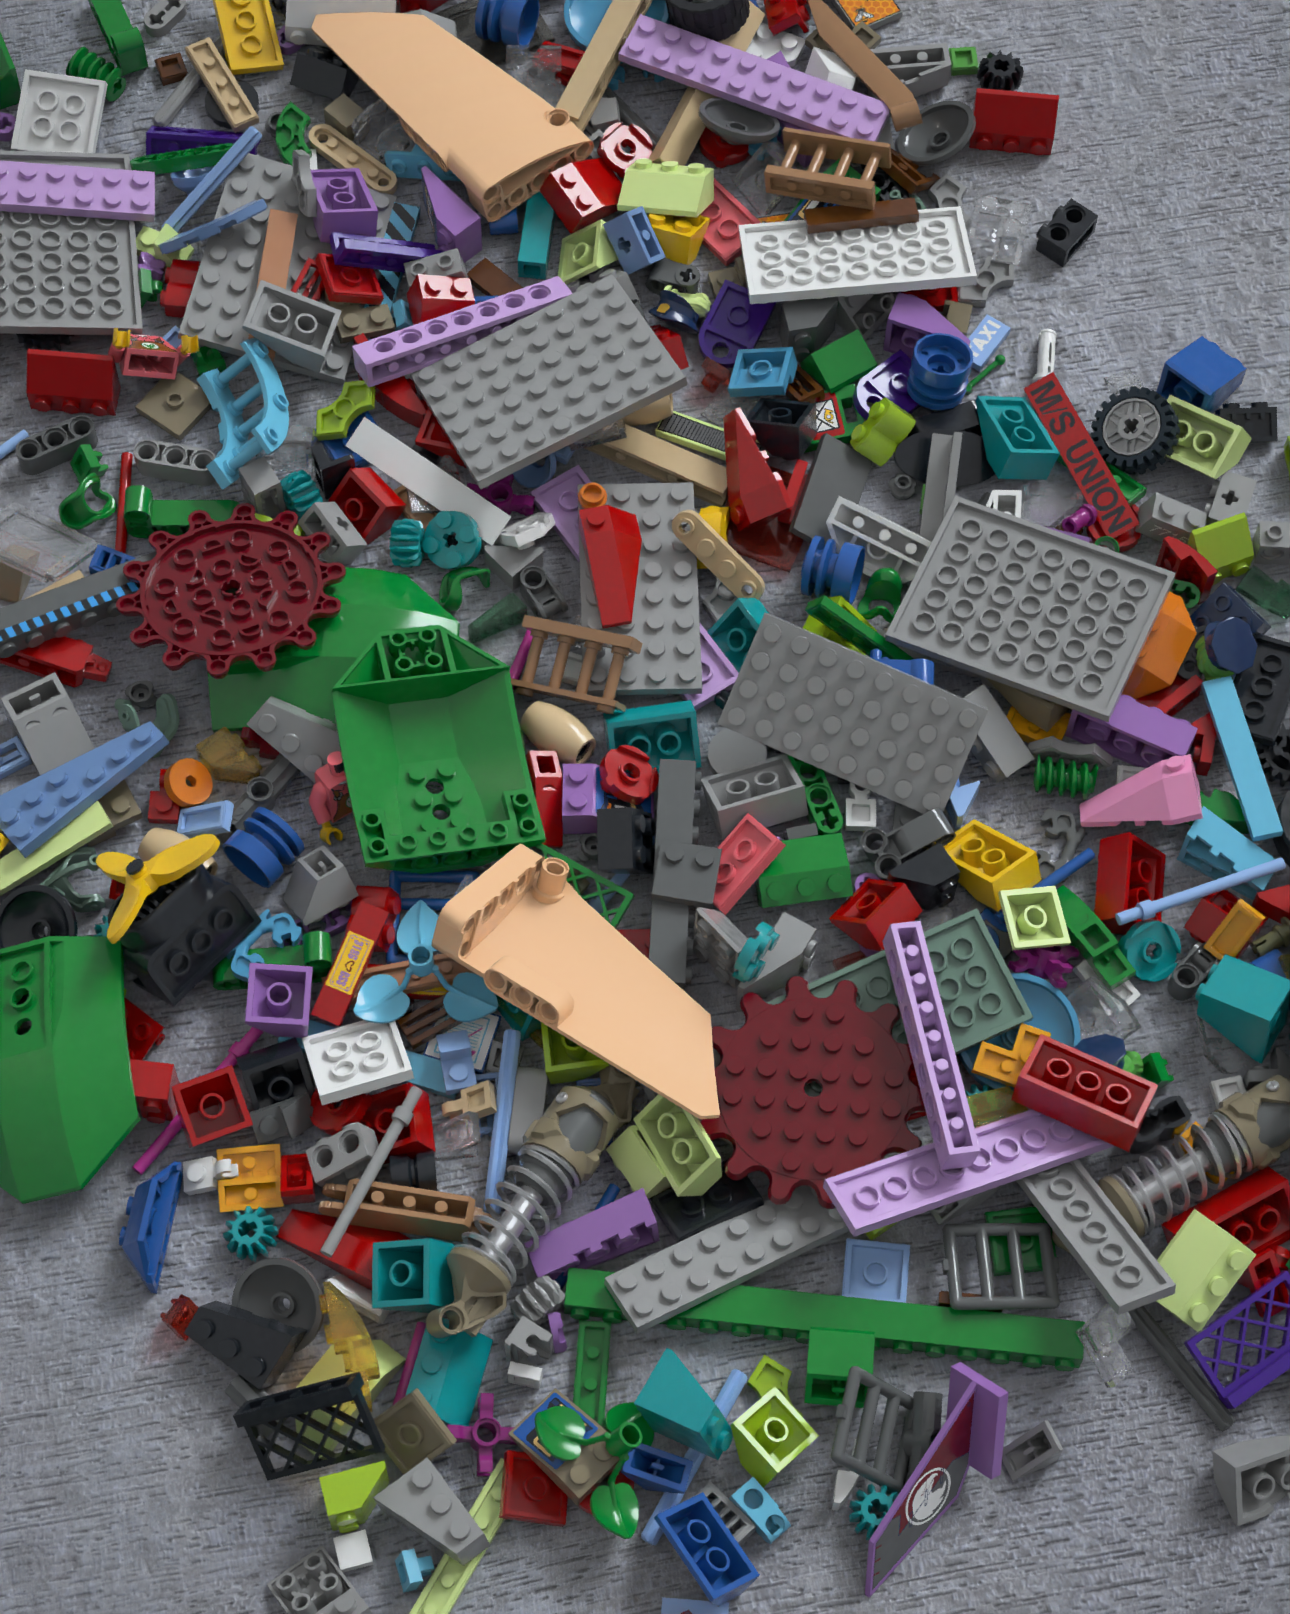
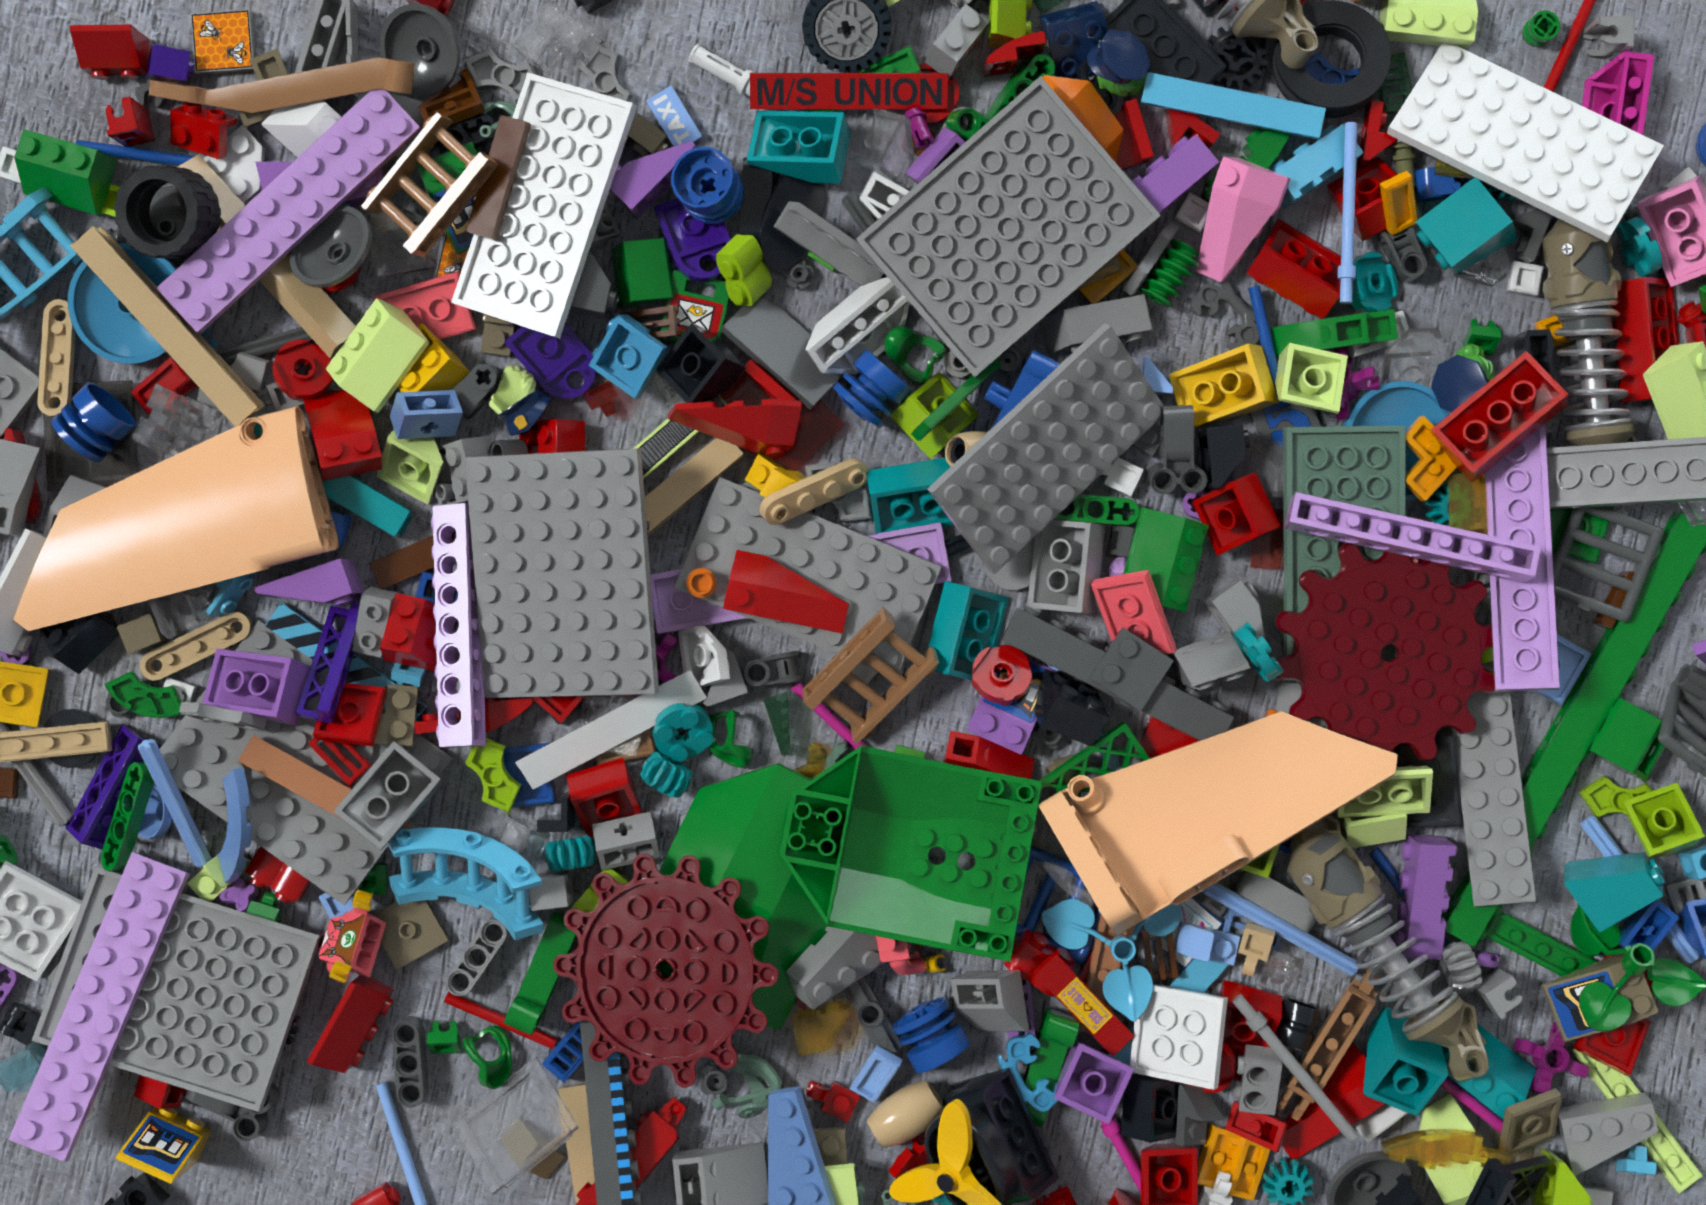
camera: 65 degrees left, 25 degrees up
orange piece [164,758,213,808] -> none
white tile [507,1361,543,1389] -> none
tan piece [520,701,596,764] -> none
green hinge [965,354,1006,395] -> none

